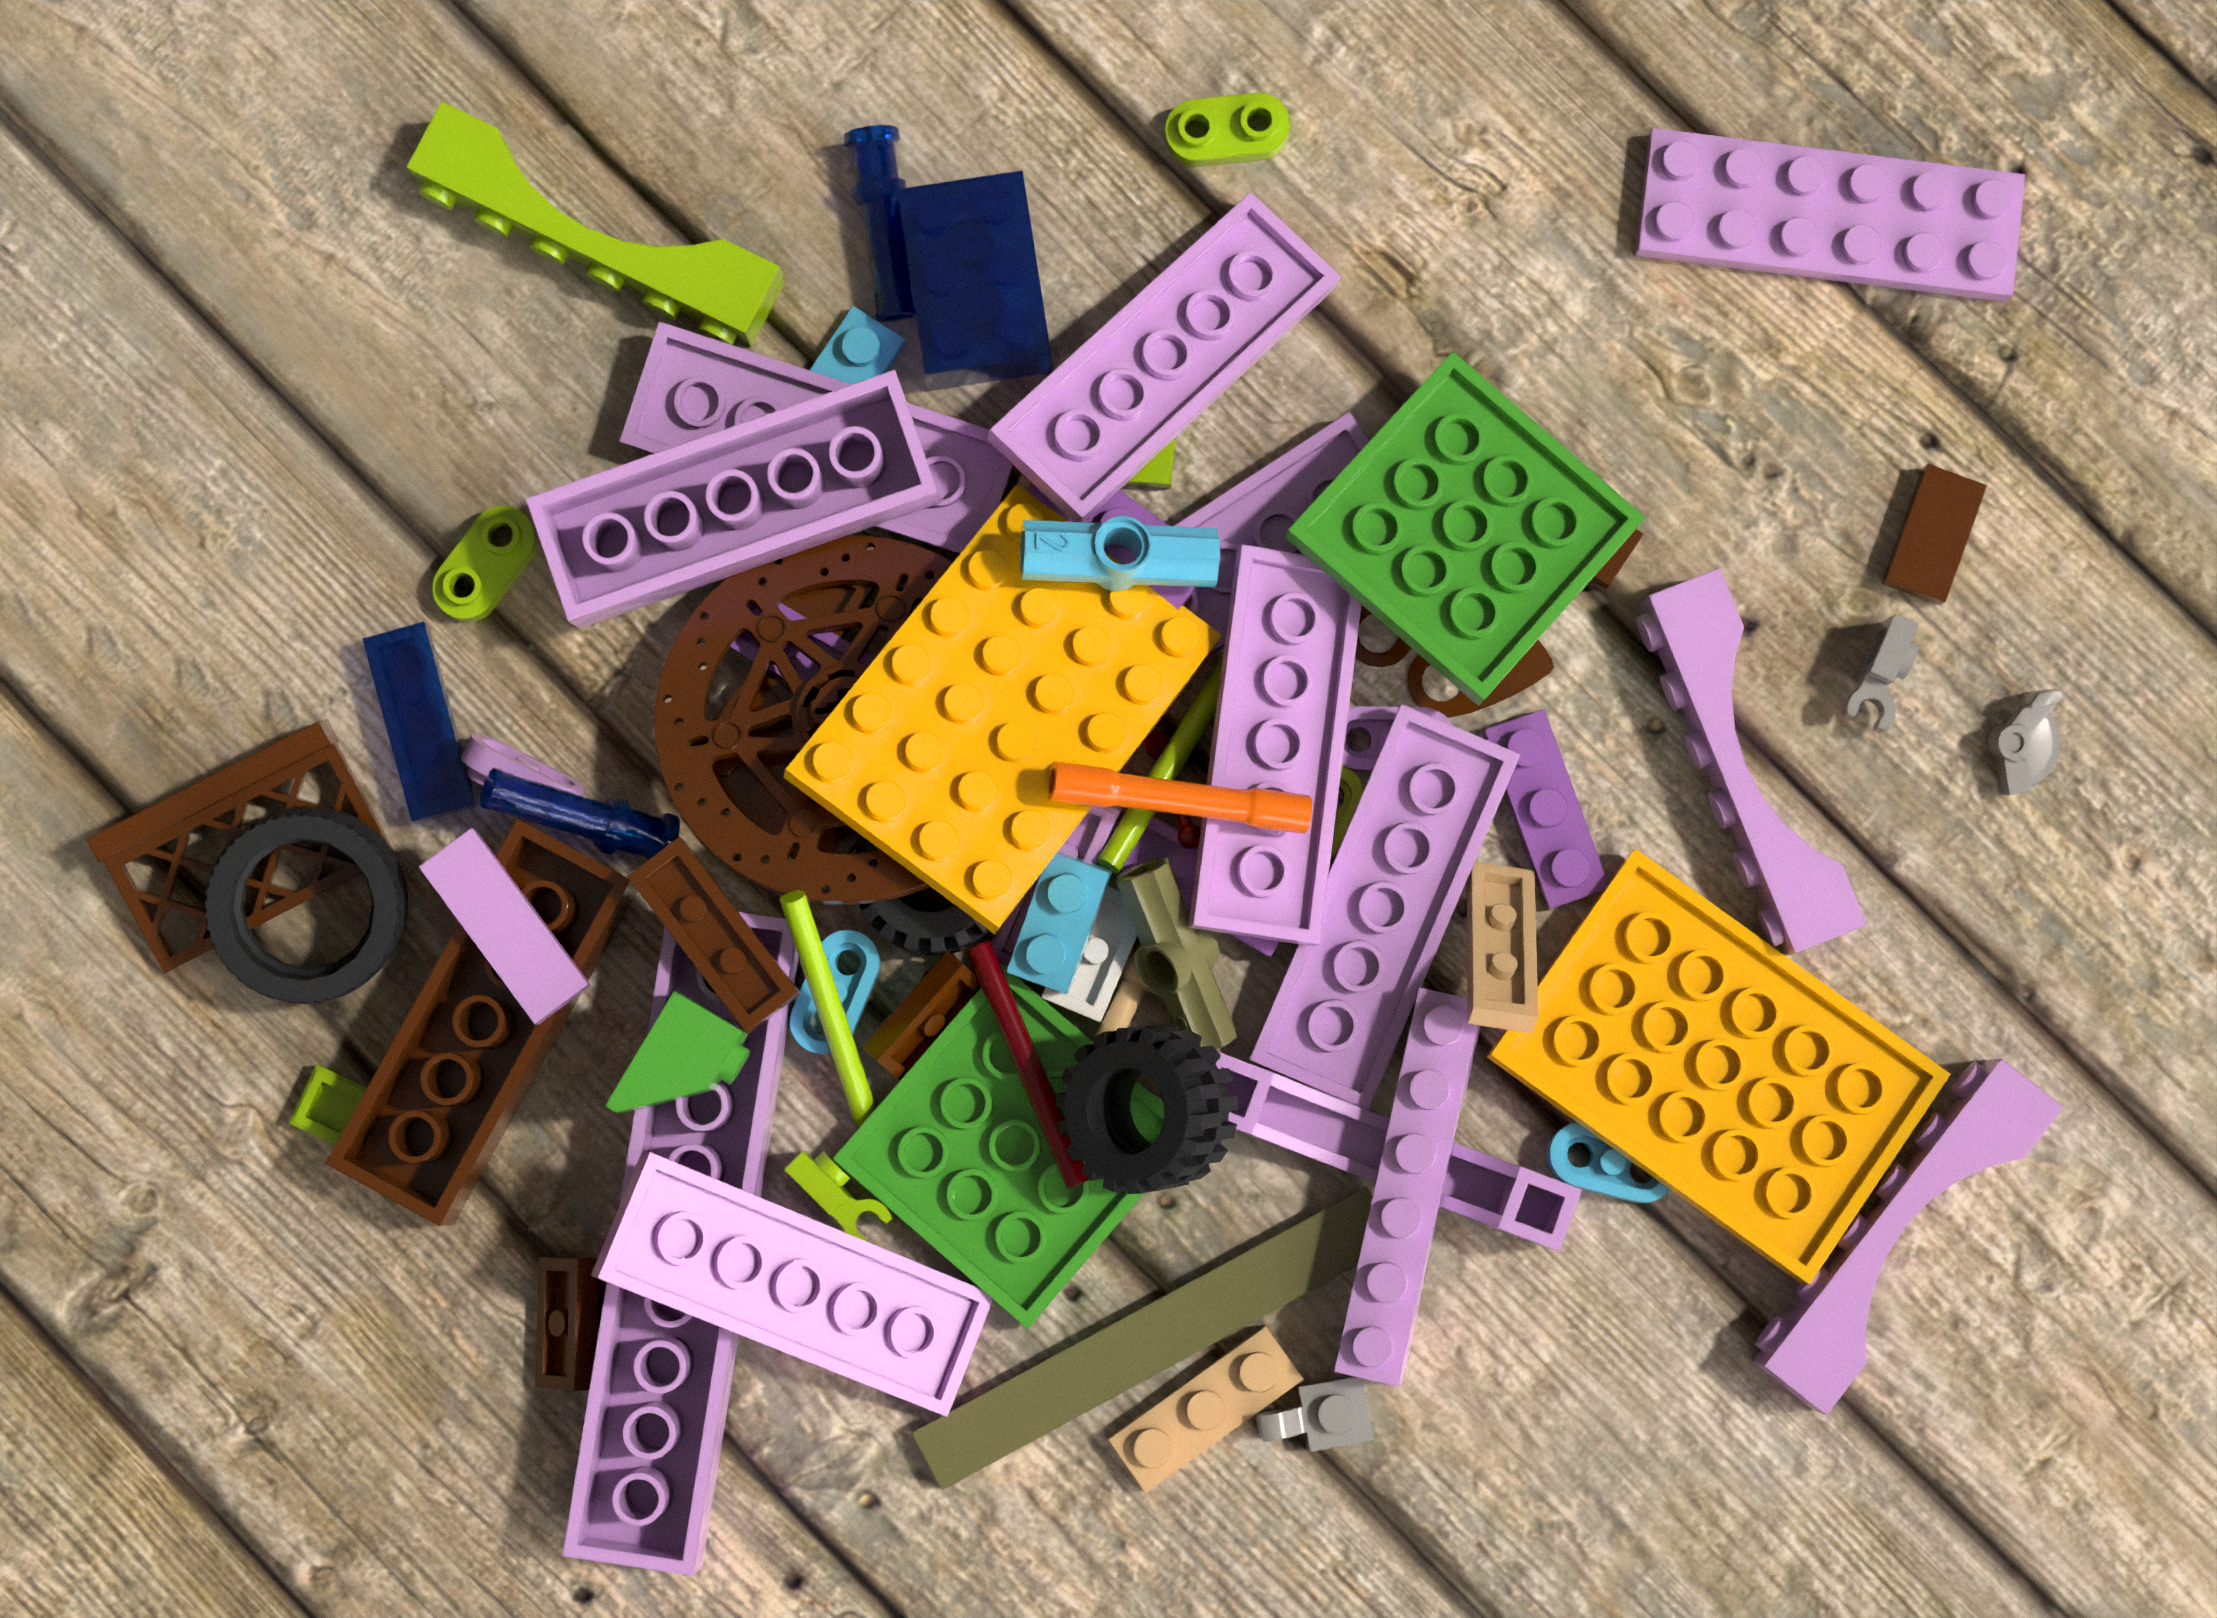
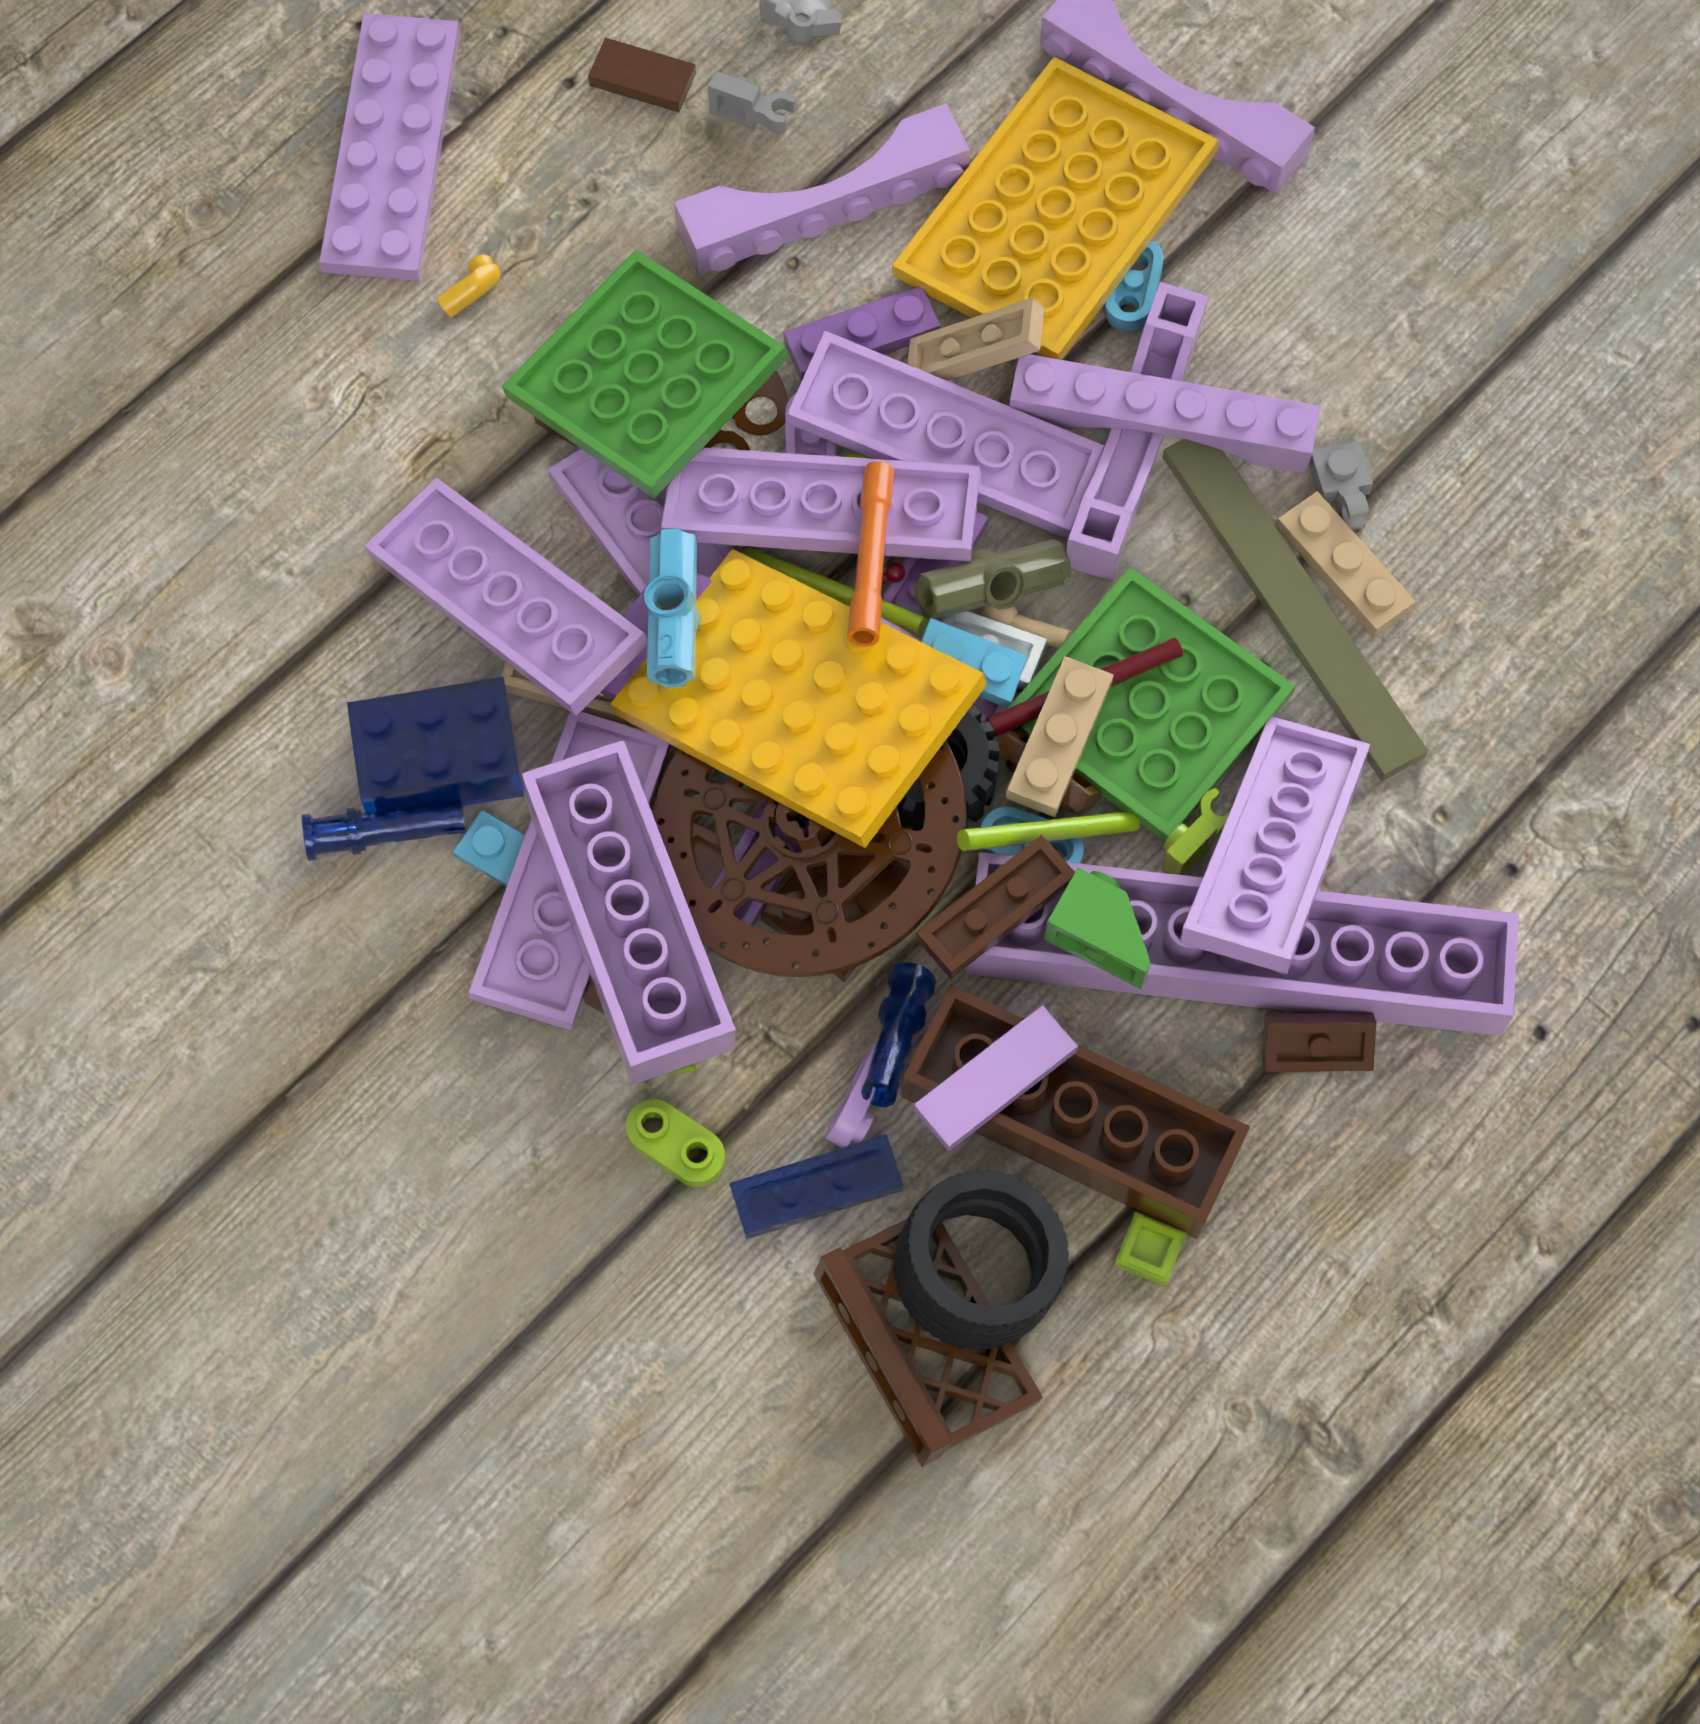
camera: 90 degrees left, 15 degrees down
lime arch [406,101,785,348] -> none
black tyre [1056,1025,1238,1194] -> none
lime plate [1165,92,1290,167] -> none
none -> yellow arm [436,255,501,318]
none -> tan plate [1006,656,1114,817]

